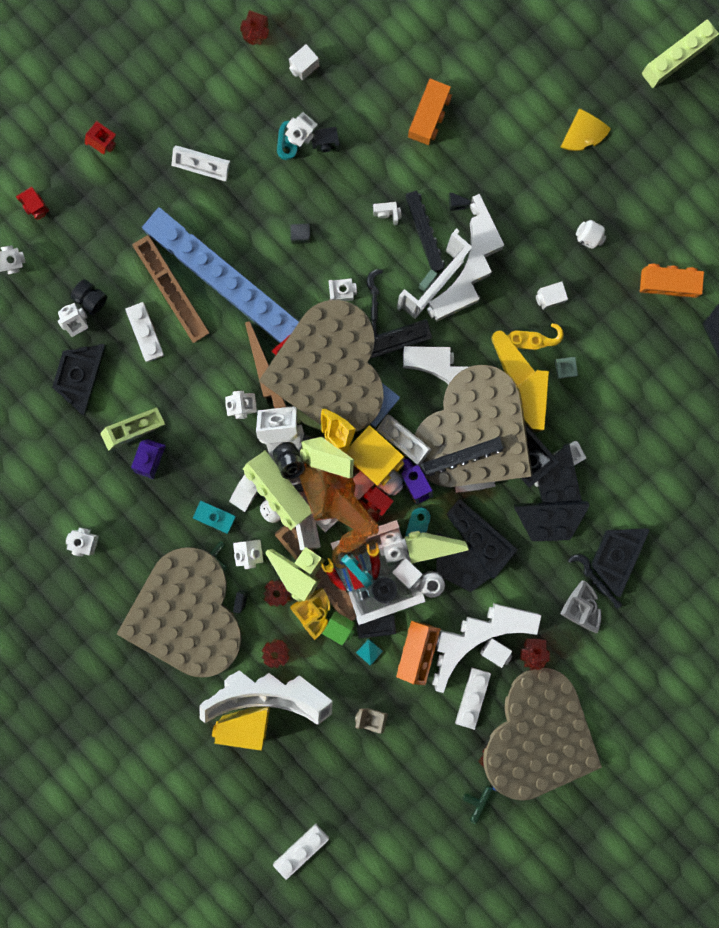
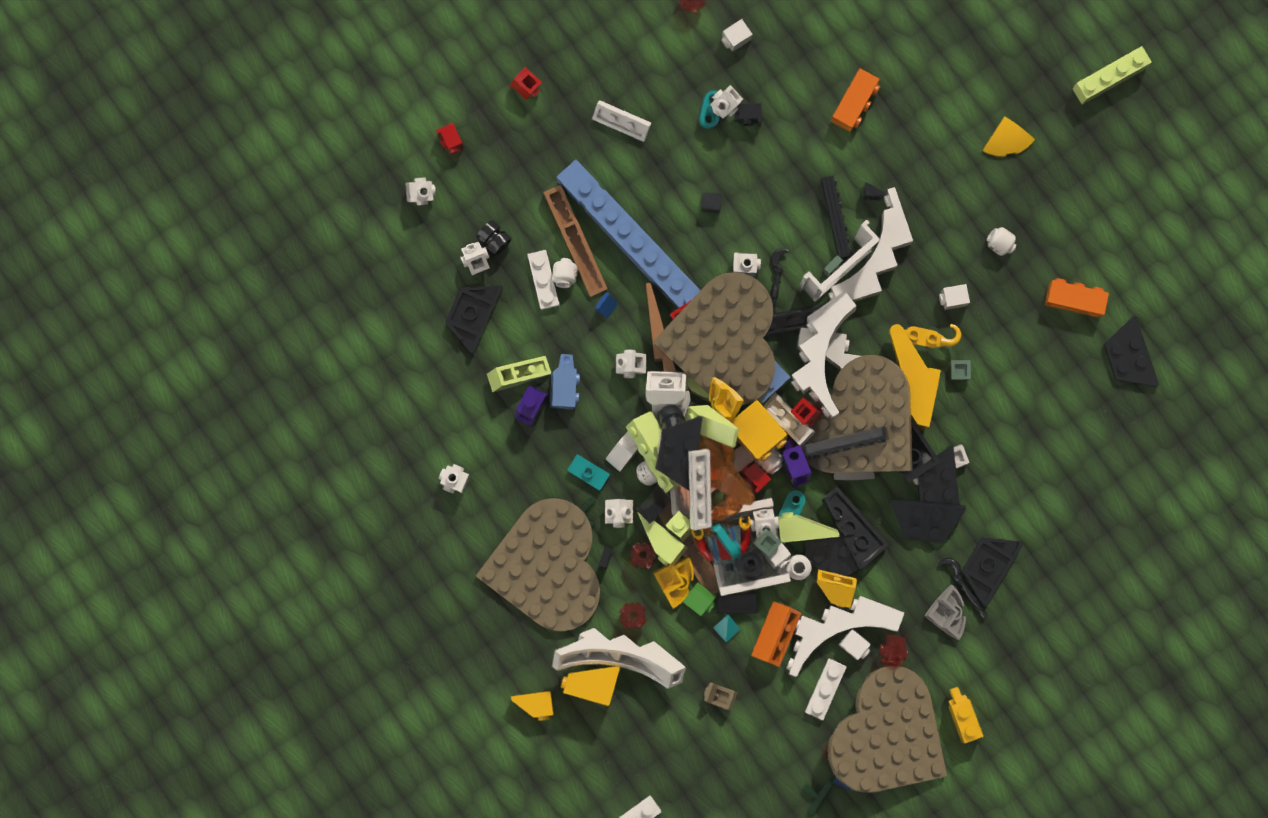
camera: 10 degrees right, 5 degrees down
white bracket [373,202,401,225] -> none
none -> yellow slope [511,691,554,721]
none -> medium blue hinge [550,354,580,409]
none -> white head [552,258,578,288]
none -> blue slope [596,293,618,318]
none -> black tile [636,486,671,524]
none -> black wing [655,416,702,491]
none -> white plate [689,449,712,530]
none -> sand green plate [753,529,782,557]
none -> white arch [791,291,856,420]
none -> red brick [791,398,823,427]
none -> yellow slope [817,570,857,608]
none -> yellow hinge [948,687,984,743]

